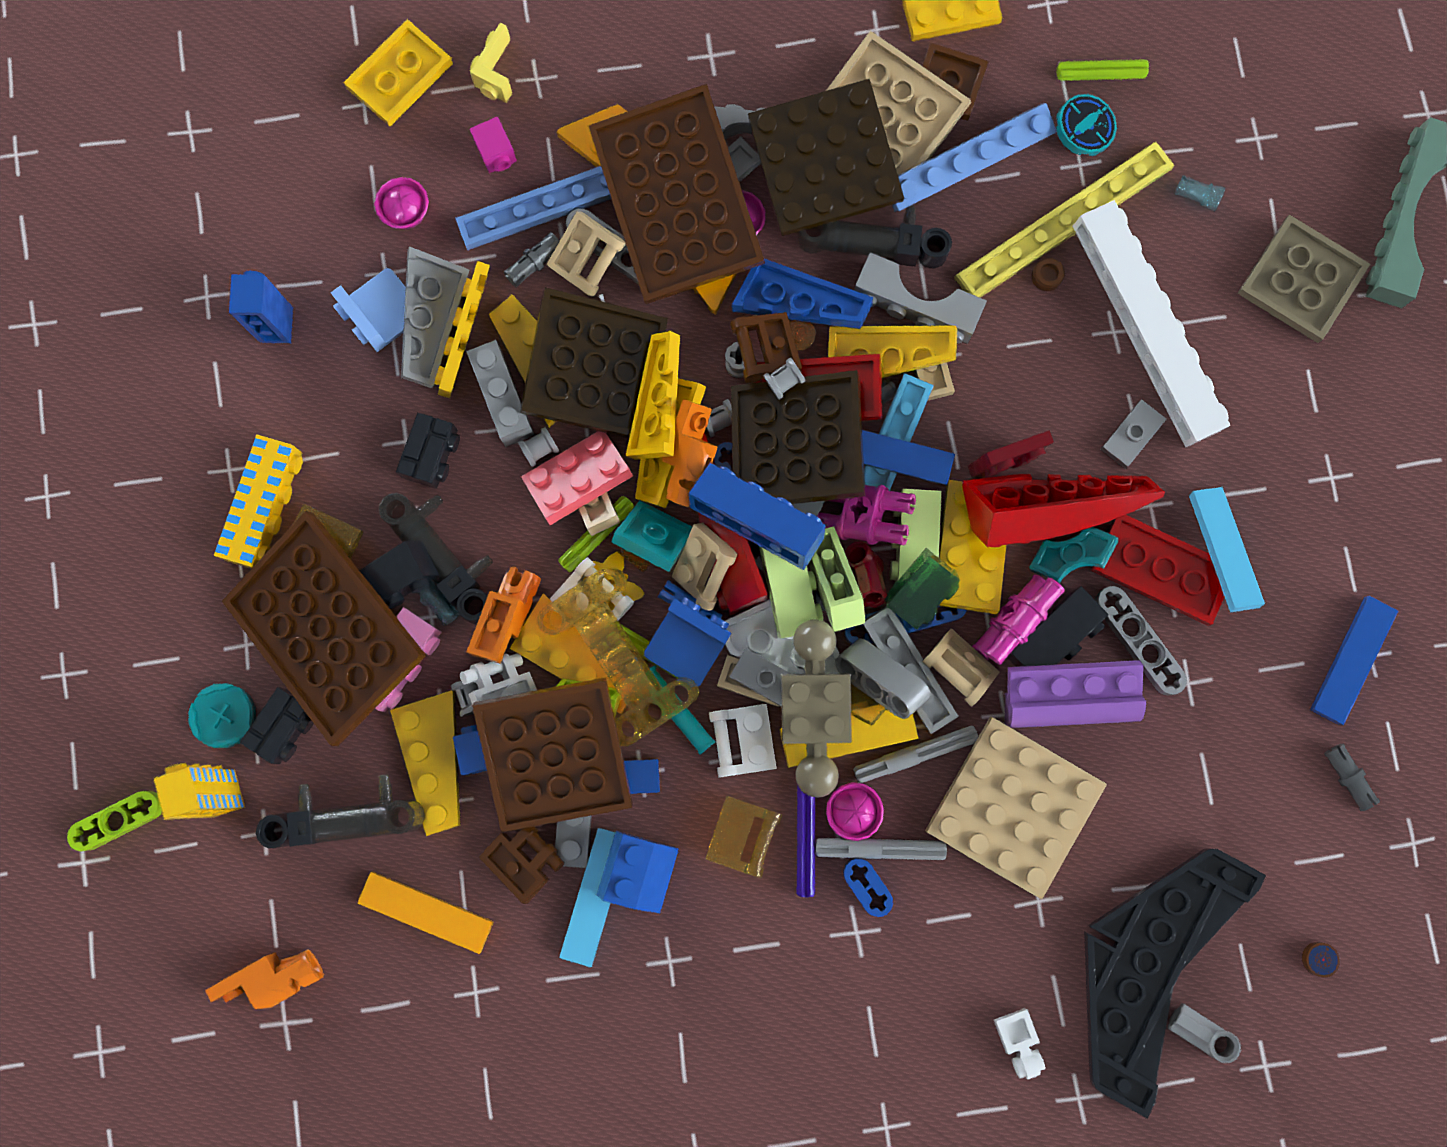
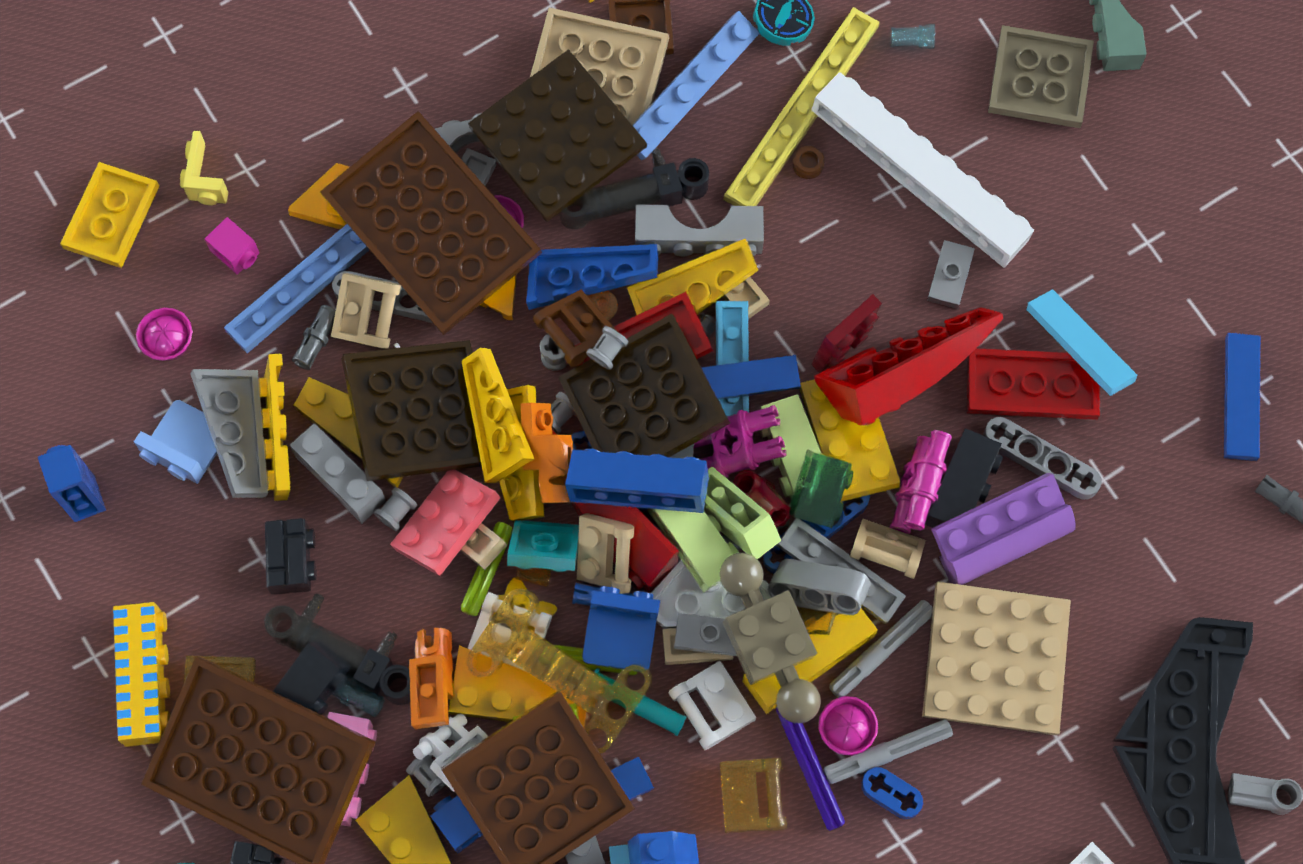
camera: 25 degrees left, 10 degrees down
teal tile [1029,527,1119,584] -> none

